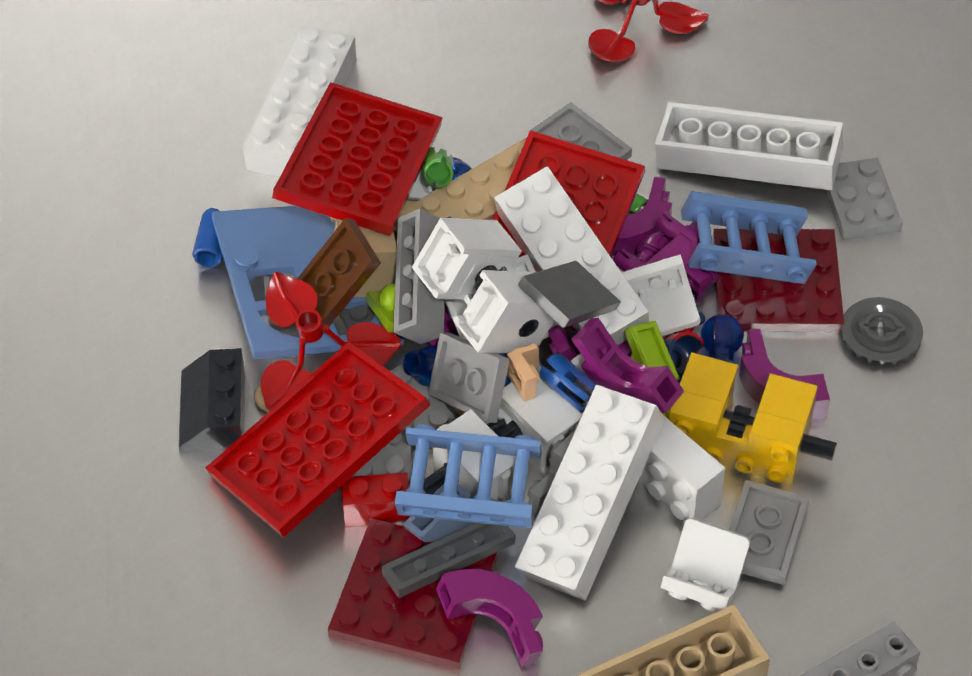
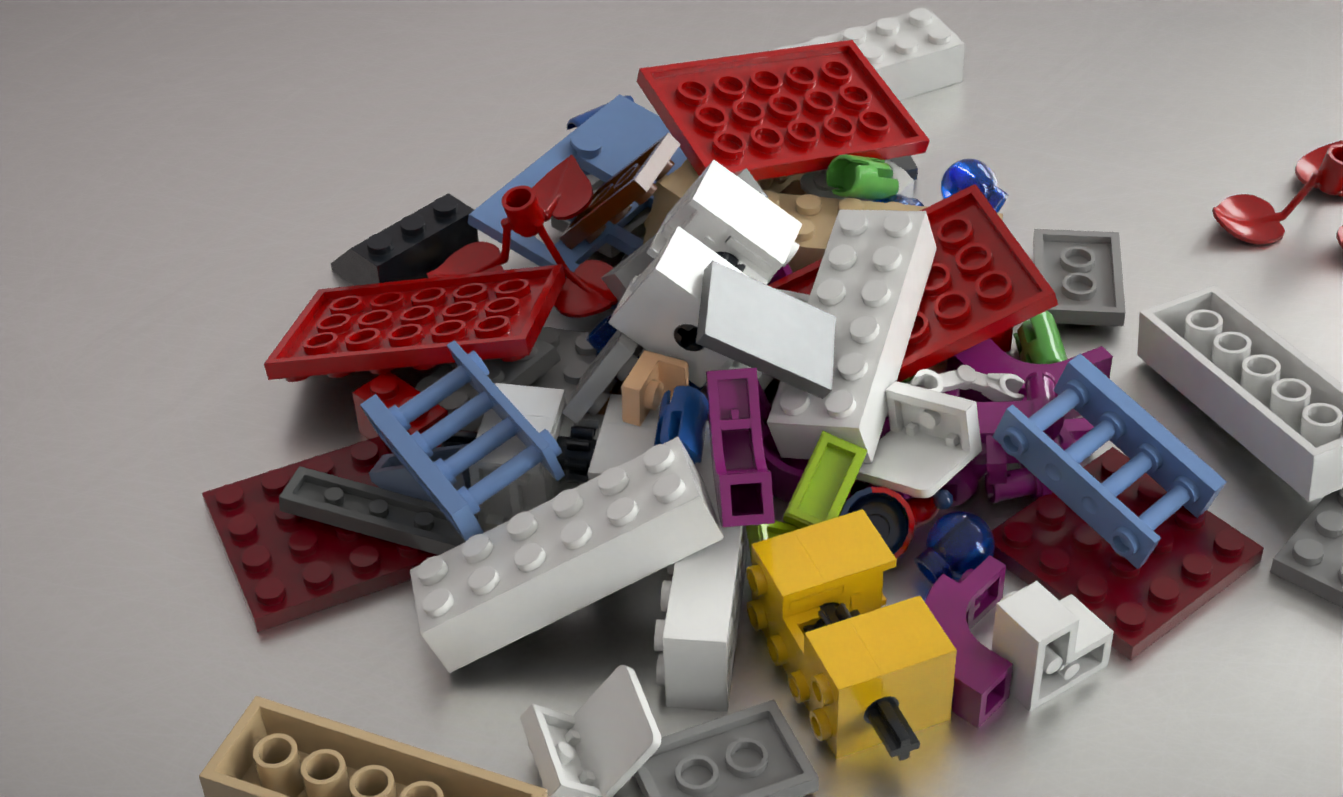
camera: 50 degrees right, 10 degrees down
magenta arch [436,569,543,668] -> none
dark grey gear [840,297,923,365] -> none
none -> white piece [910,365,1025,402]
none -> clear blue piece [941,158,1009,213]
none -> white brick [991,581,1114,712]

